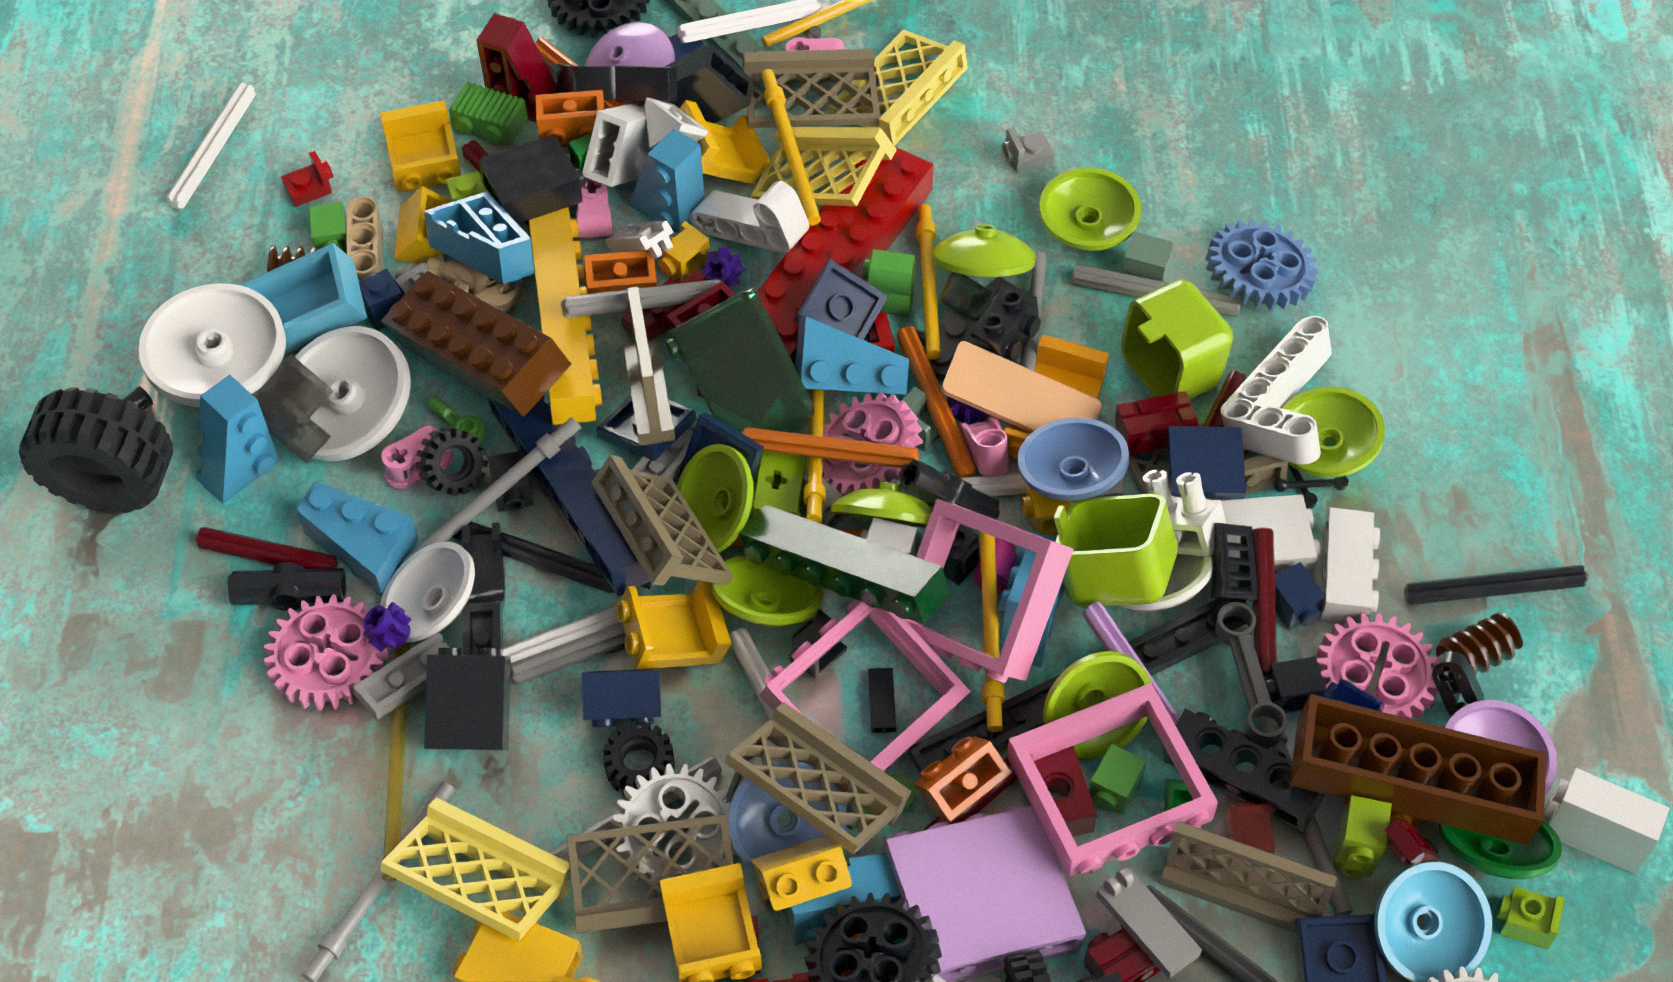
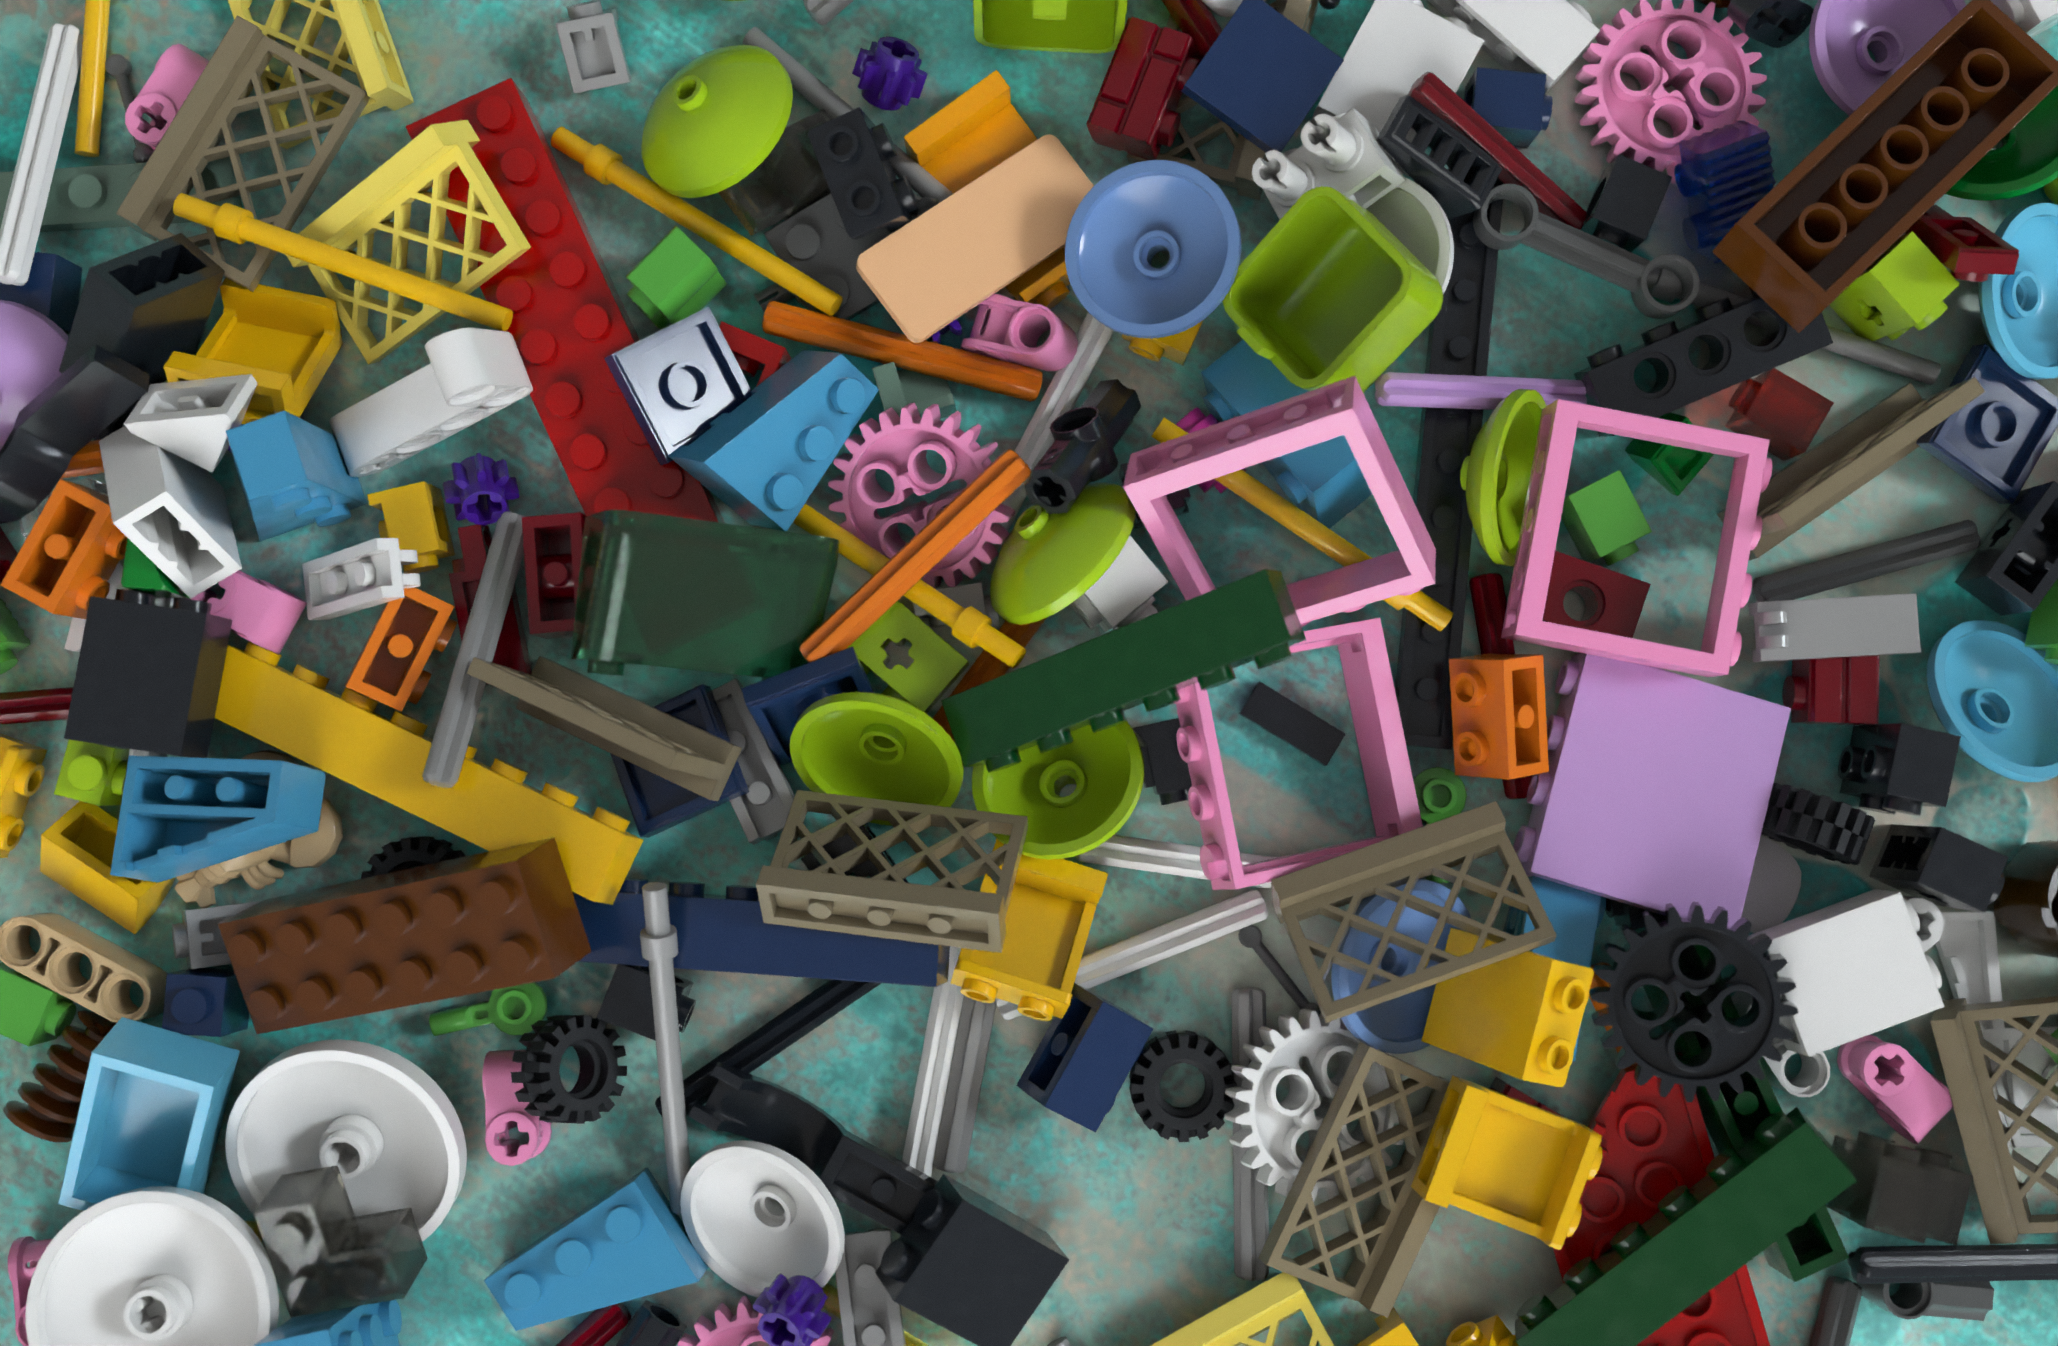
camera: 55 degrees left, 30 degrees up
none -> light grey bracket [556,0,631,94]
none -> dark purple gear [852,36,928,111]
none -> white axle [995,889,1268,1020]

